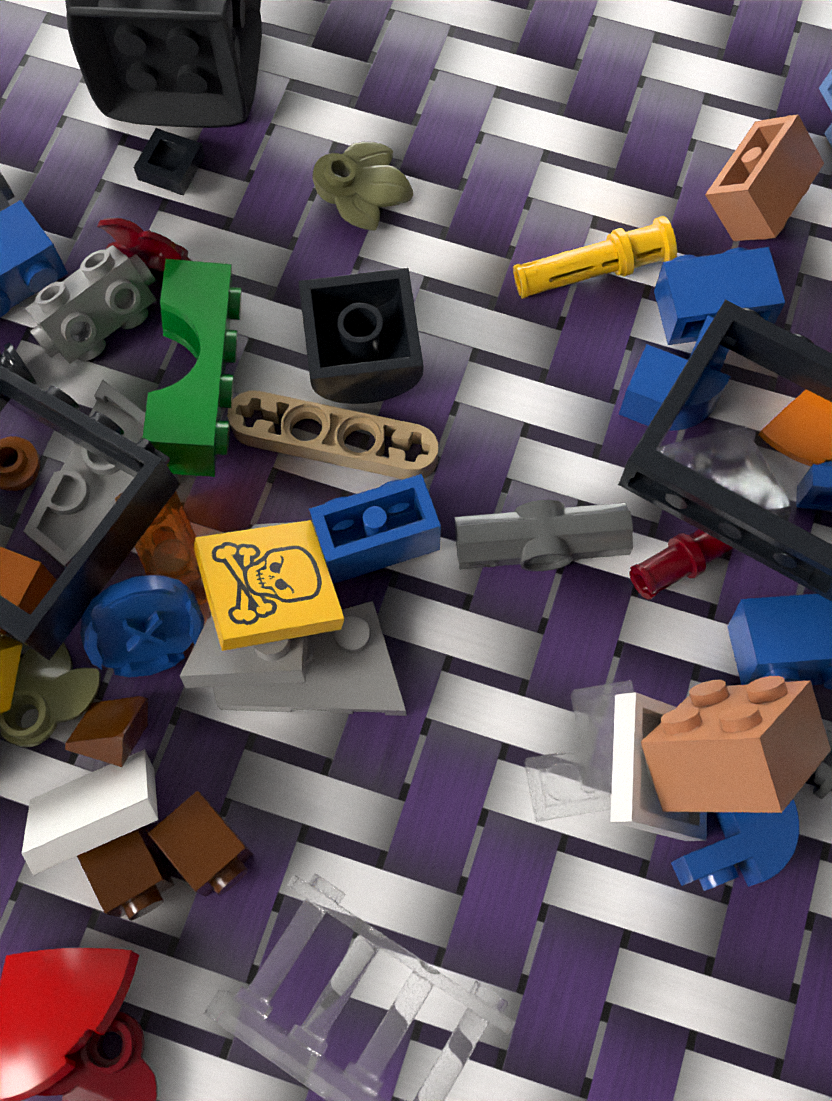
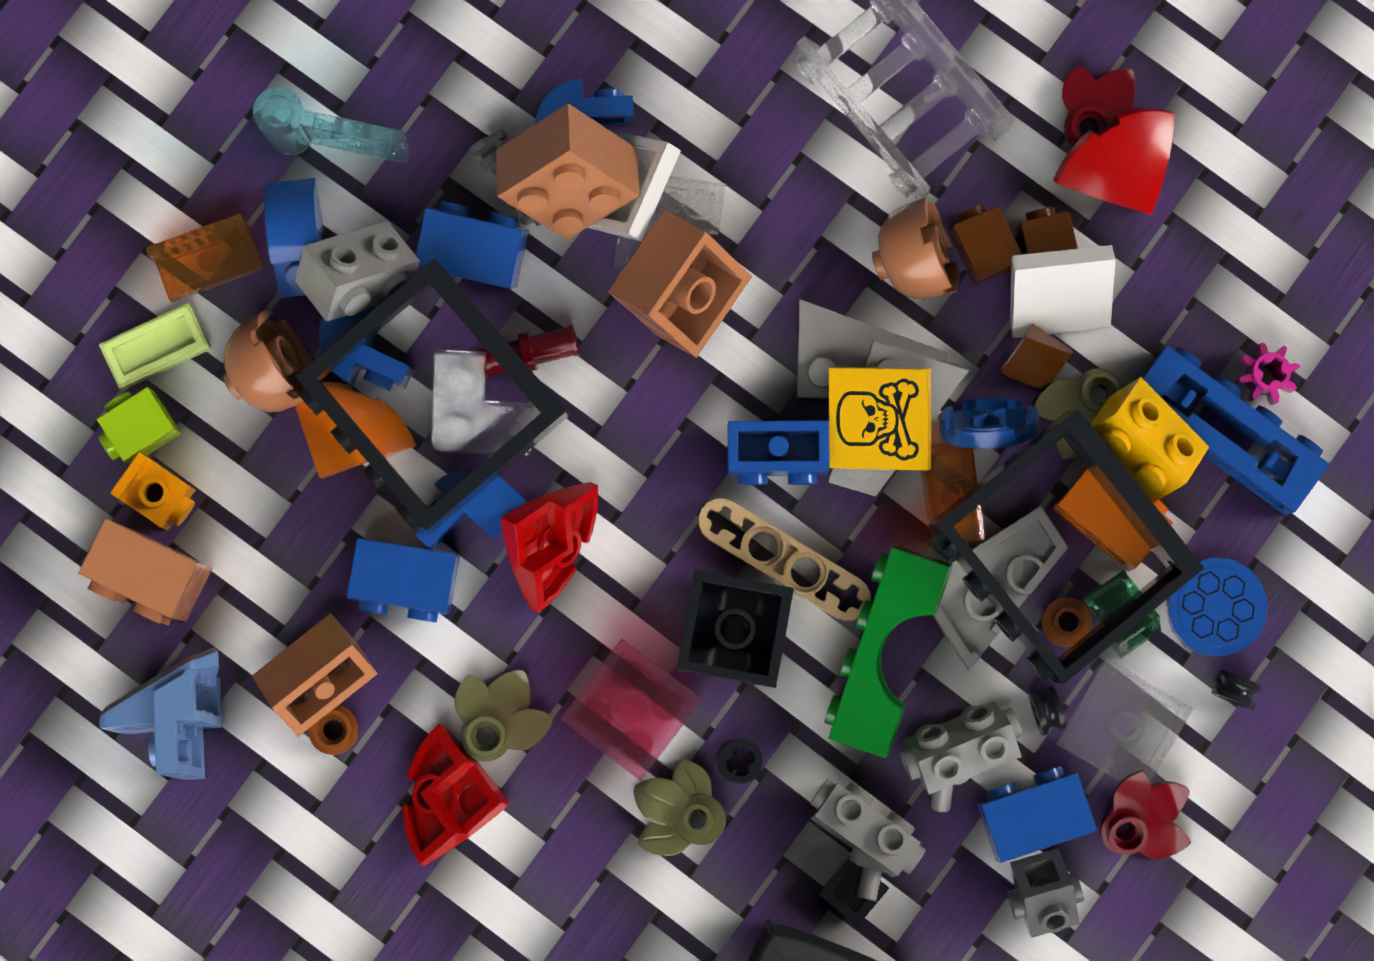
camera: 165 degrees left, 15 degrees up
dark red plate [97,218,192,282] -> none
dark grey piece [455,500,633,571] -> none
yellow pin [513,216,677,299] -> none
none -> dark orange plate [308,705,359,755]
none -> red brick [403,724,510,866]
none -> olive plate [455,670,553,761]
none -> red brick [501,482,598,613]
none -> clear pink brick [560,638,702,781]
none -> nougat brick [608,210,752,358]
none -> black bush [718,739,763,784]
none -> light grey brick [810,779,926,902]
none -> nougat cylinder [872,197,960,300]

